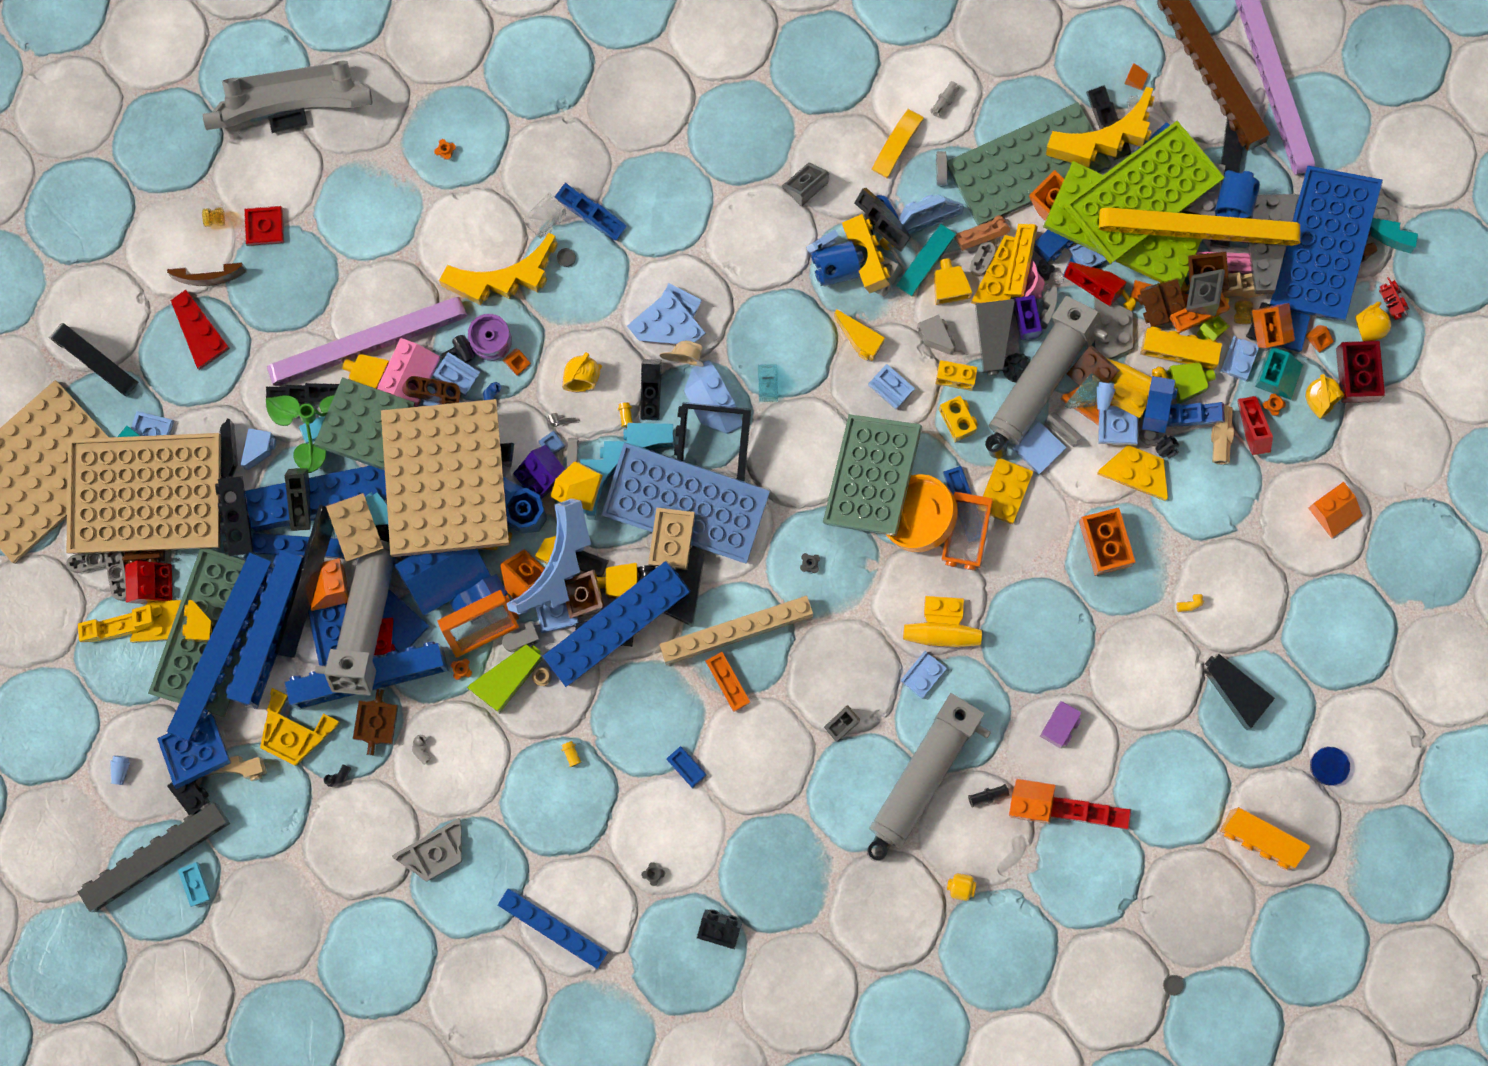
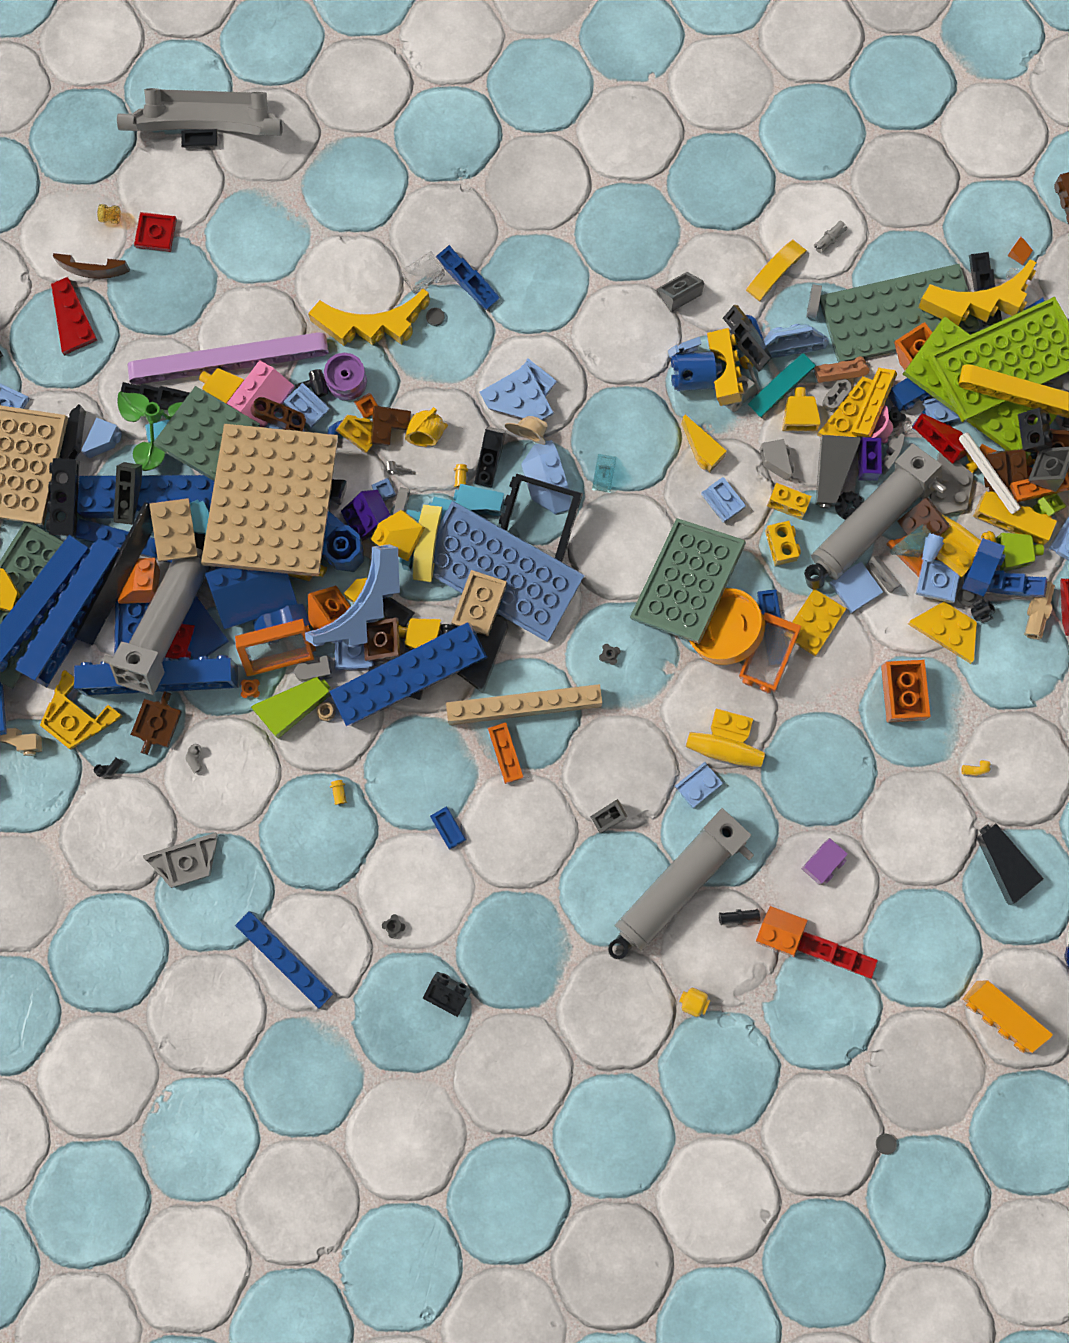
camera: 10 degrees right, 0 degrees up
orange plate [434,139,456,160] -> none
none -> yellow wing [336,414,372,453]
none -> reddish brown plate [370,406,411,446]
none -> light yellow slope [413,504,443,582]
none -> white axle [959,433,1020,514]
none -> black brick [1018,408,1053,453]

